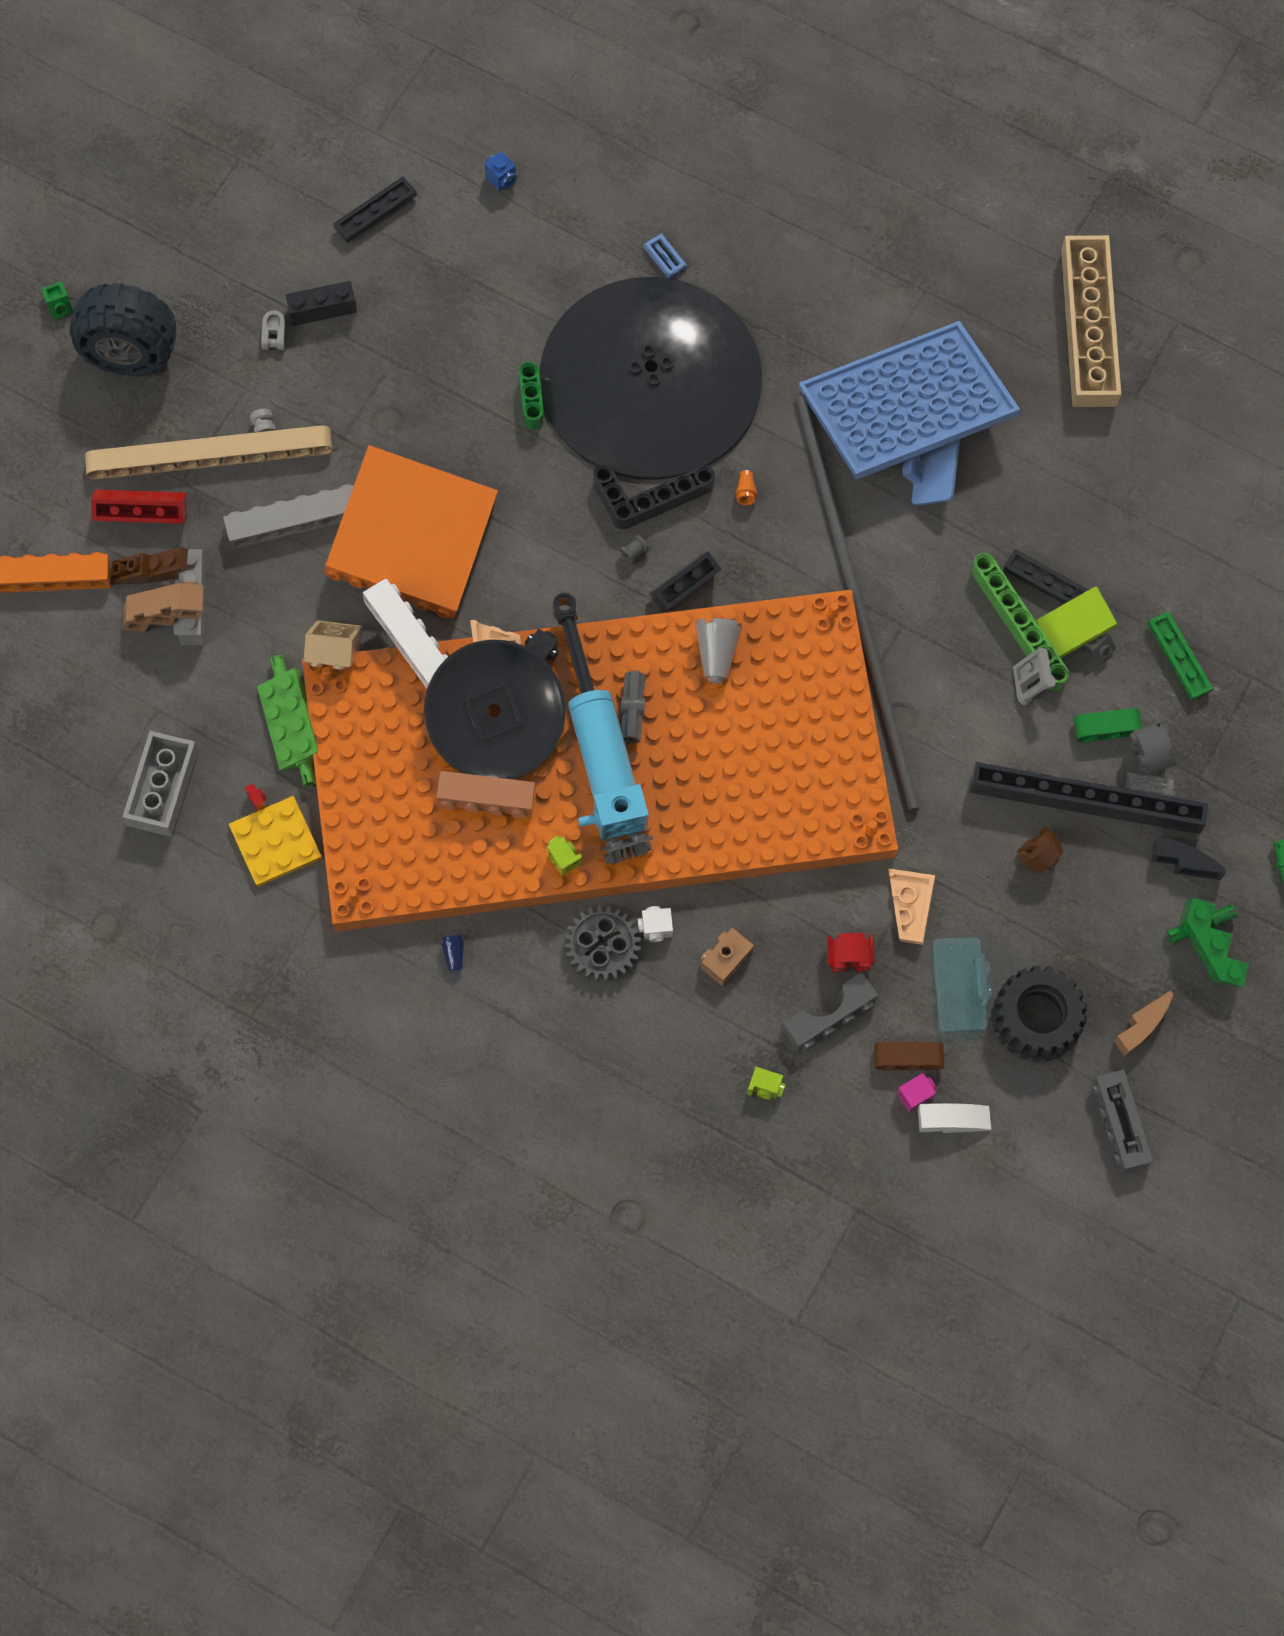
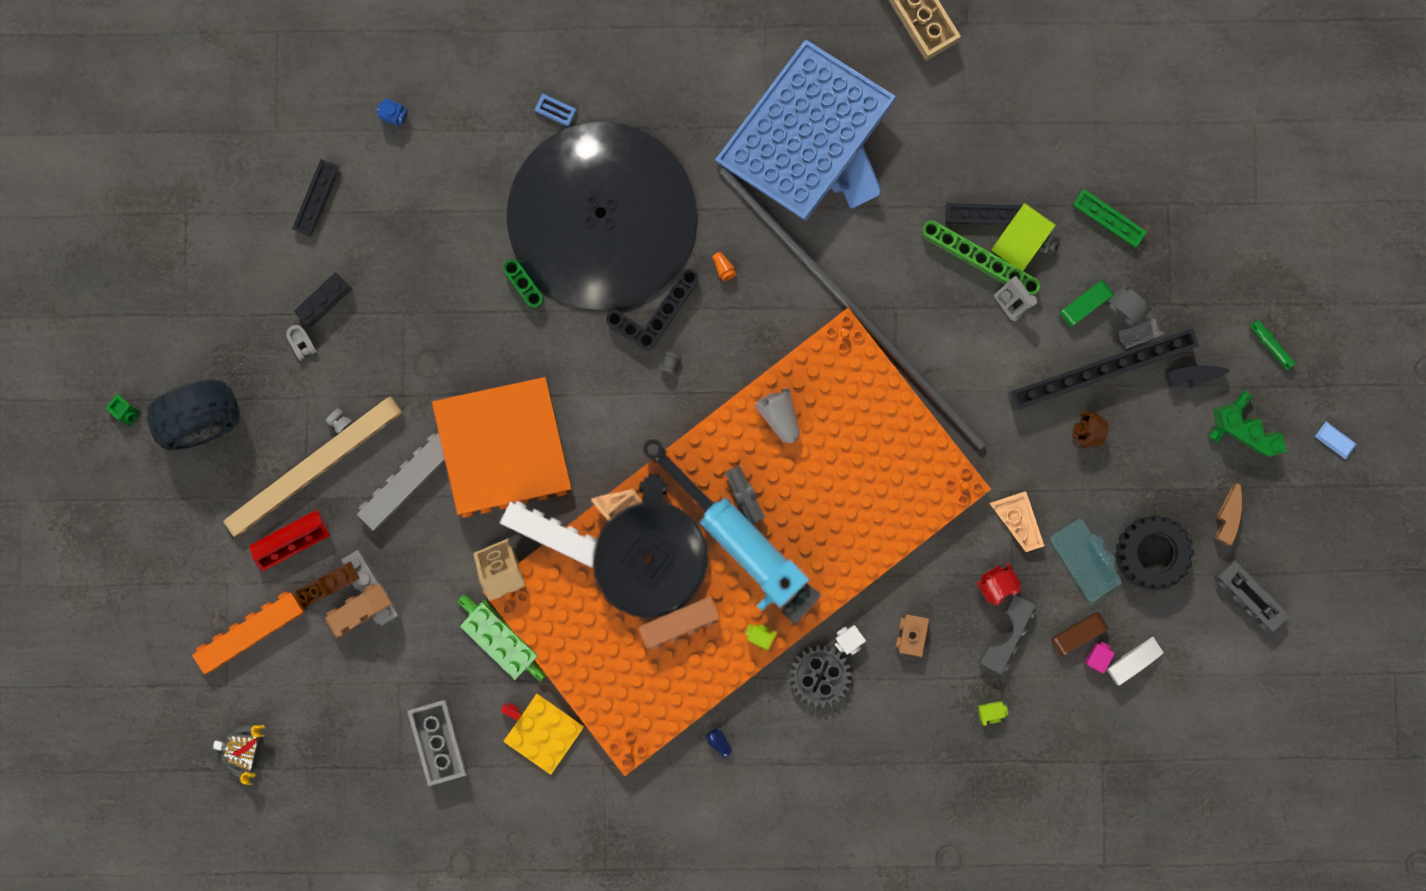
camera: 25 degrees left, 15 degrees up
black brick [649,551,722,612] -> none

